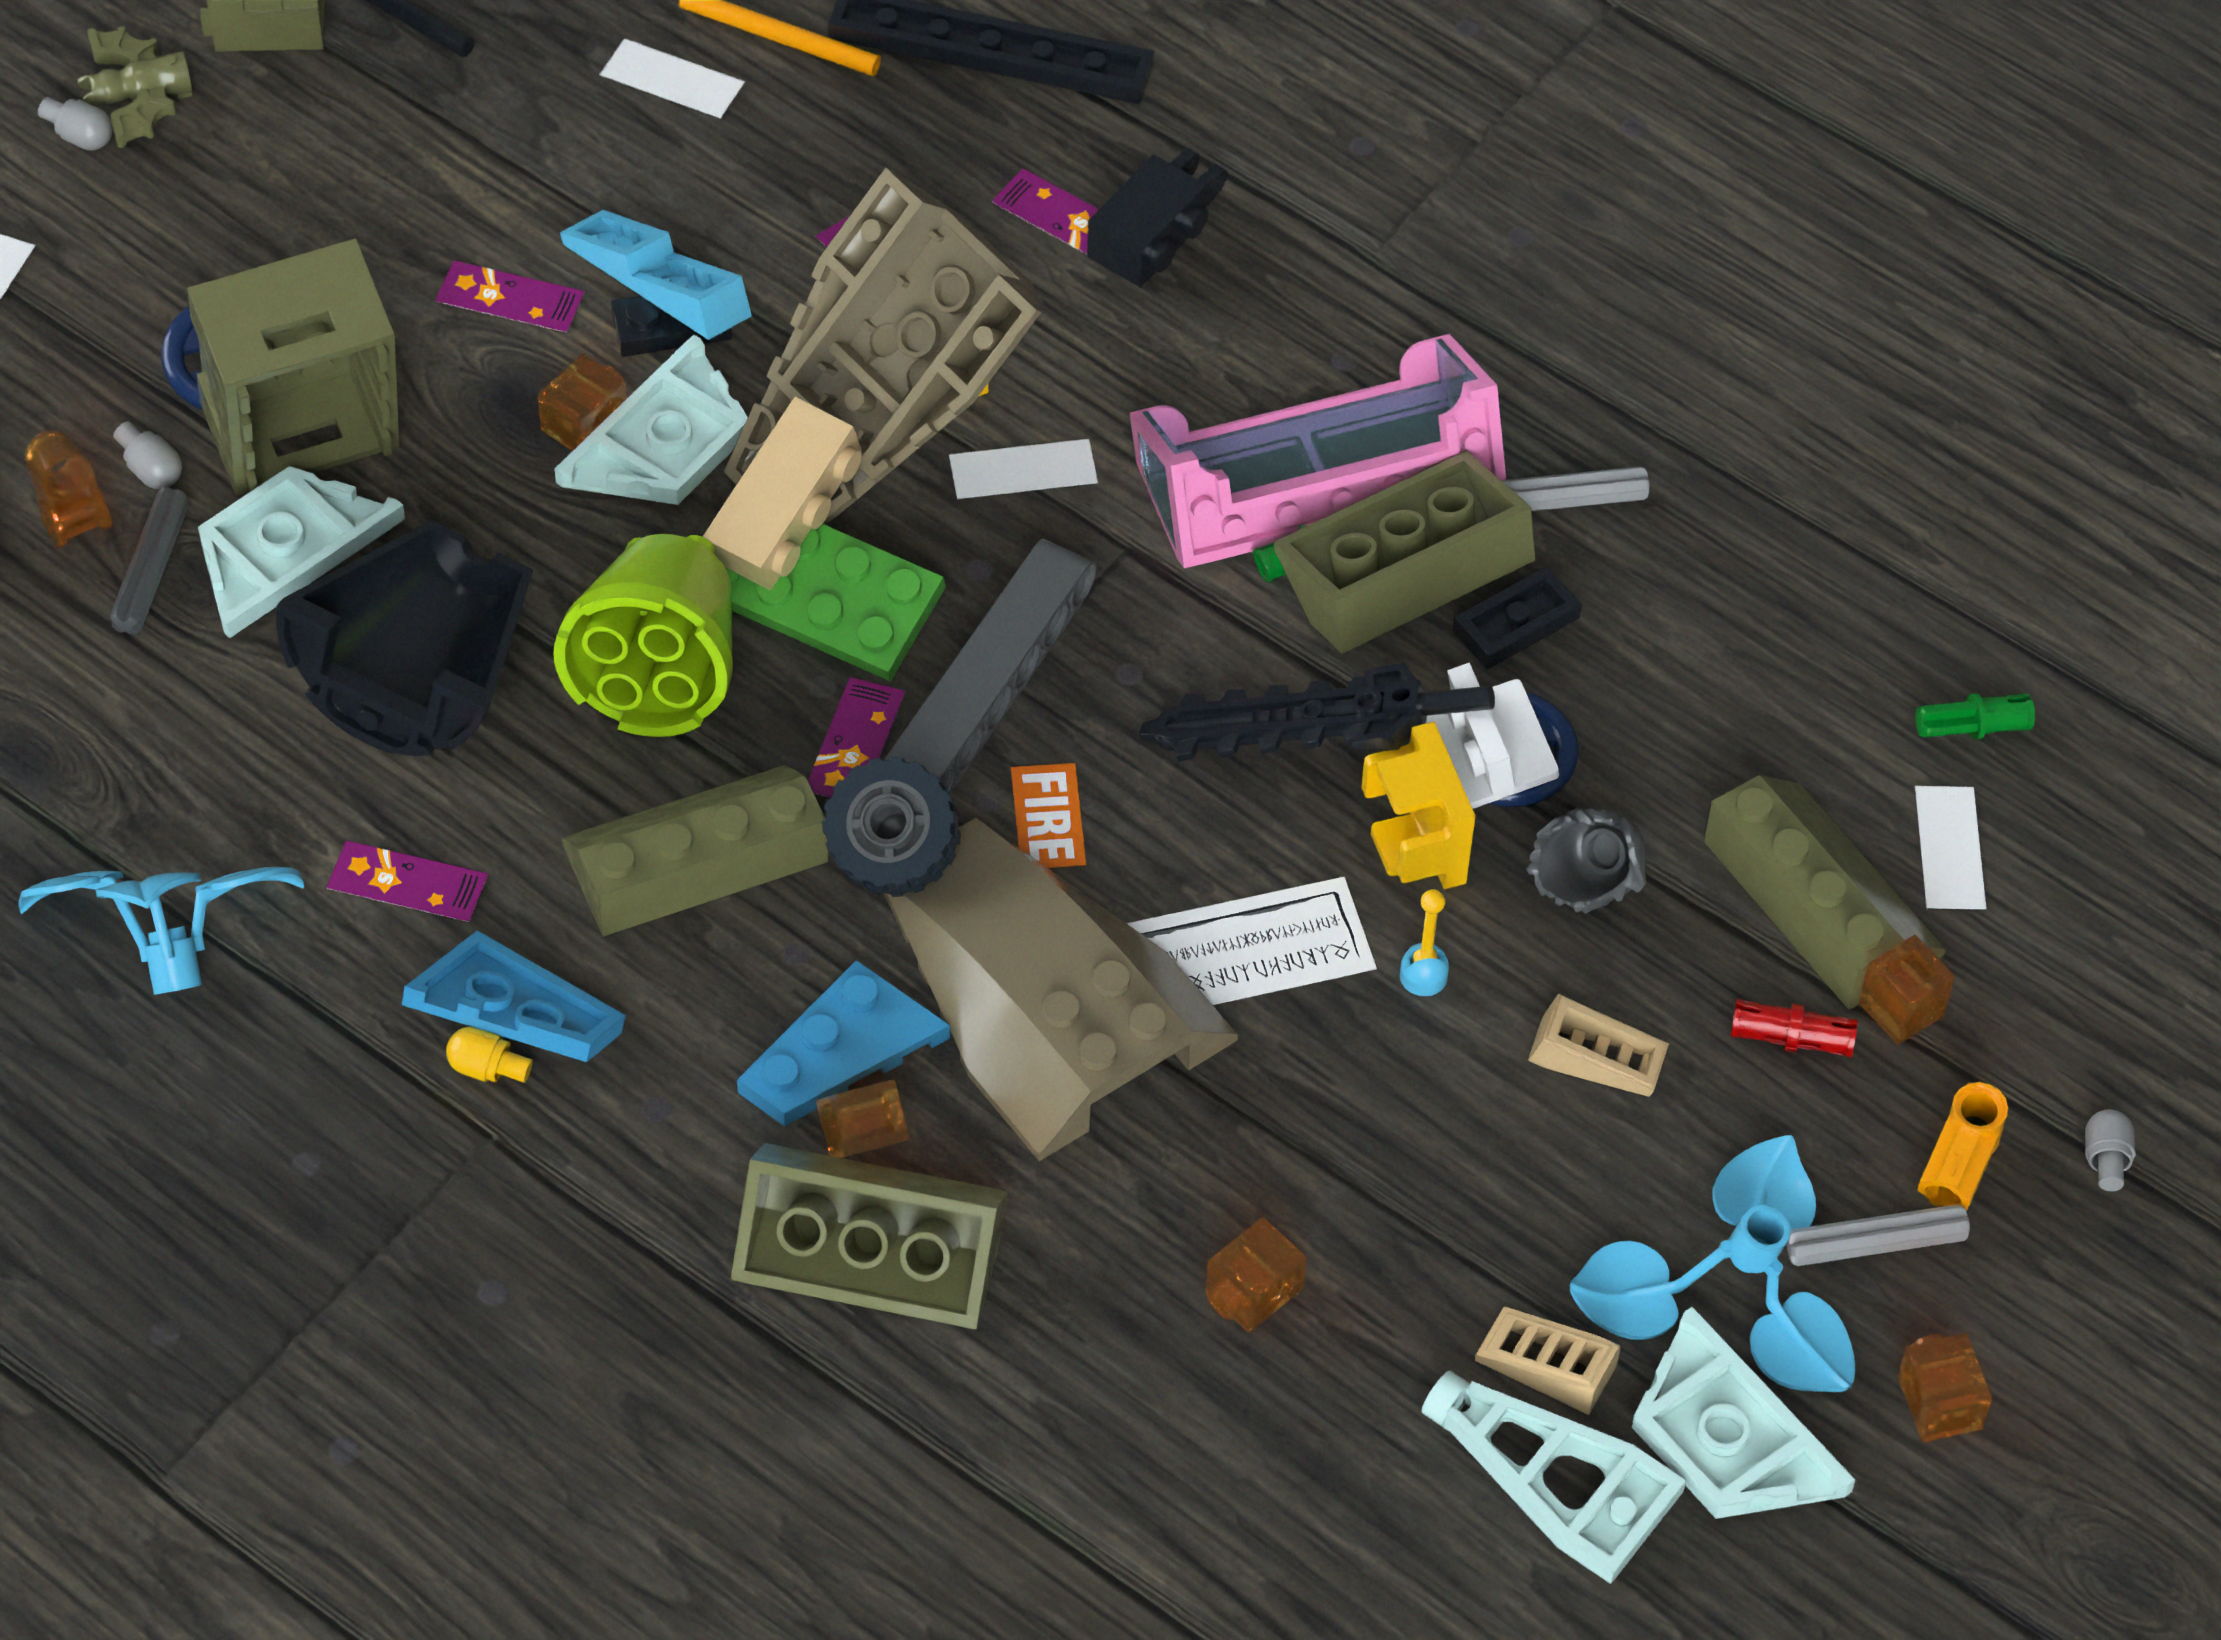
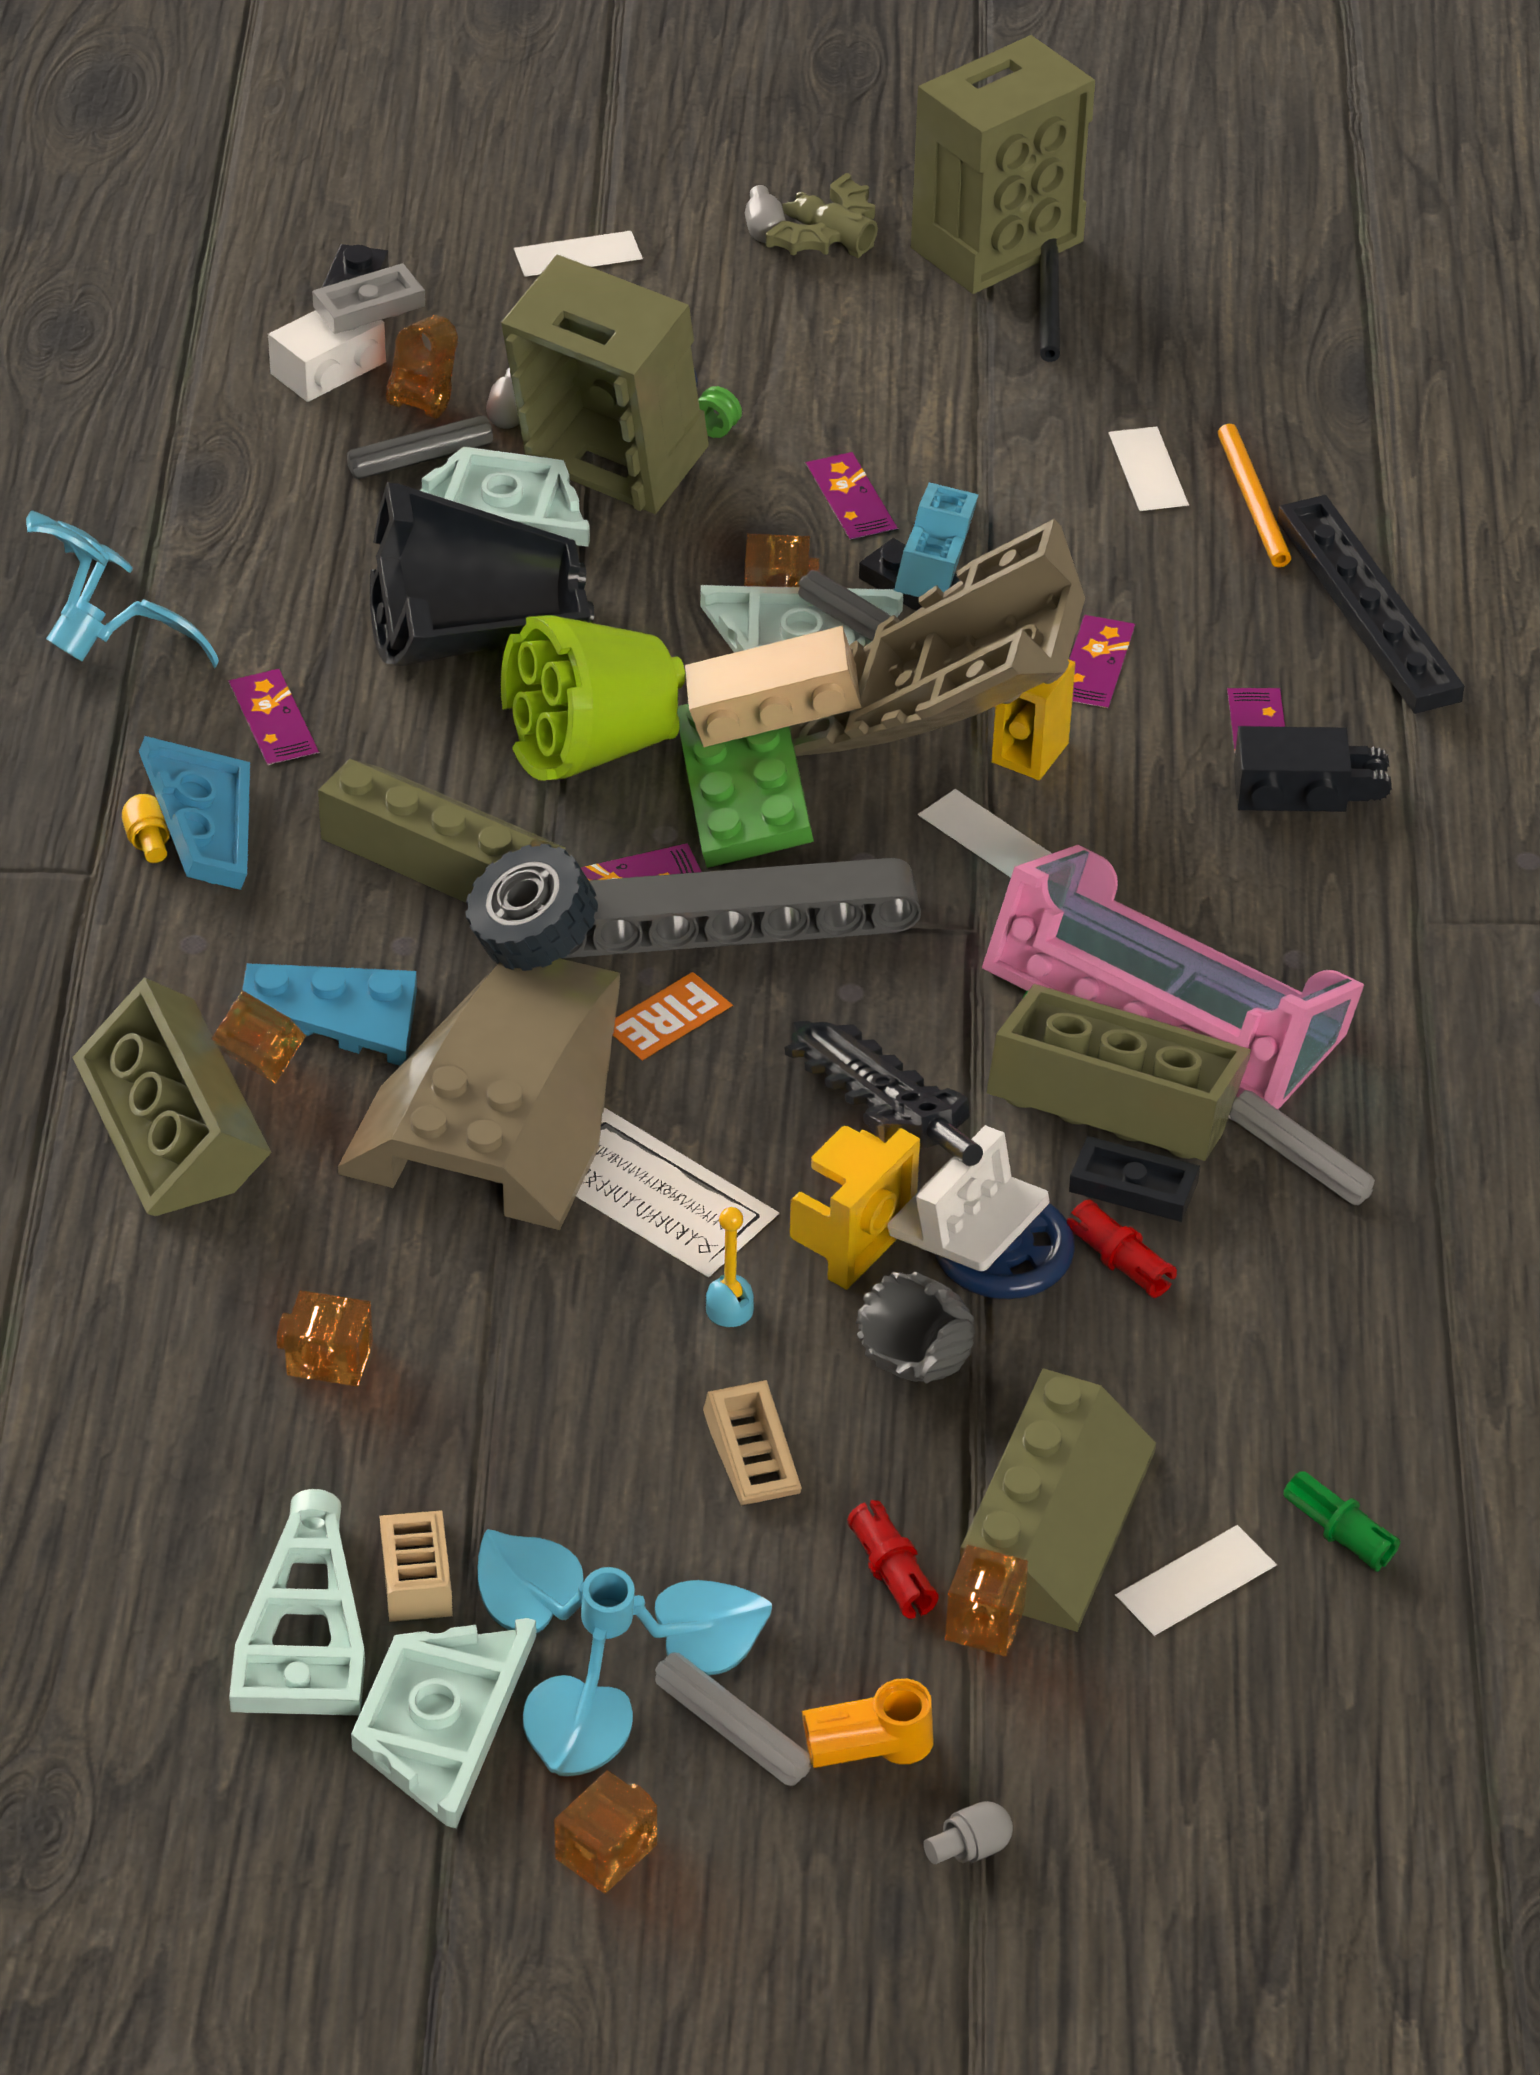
camera: 55 degrees right, 10 degrees down
none -> dark grey axle [798,570,891,641]
none -> red pin [1067,1199,1177,1298]

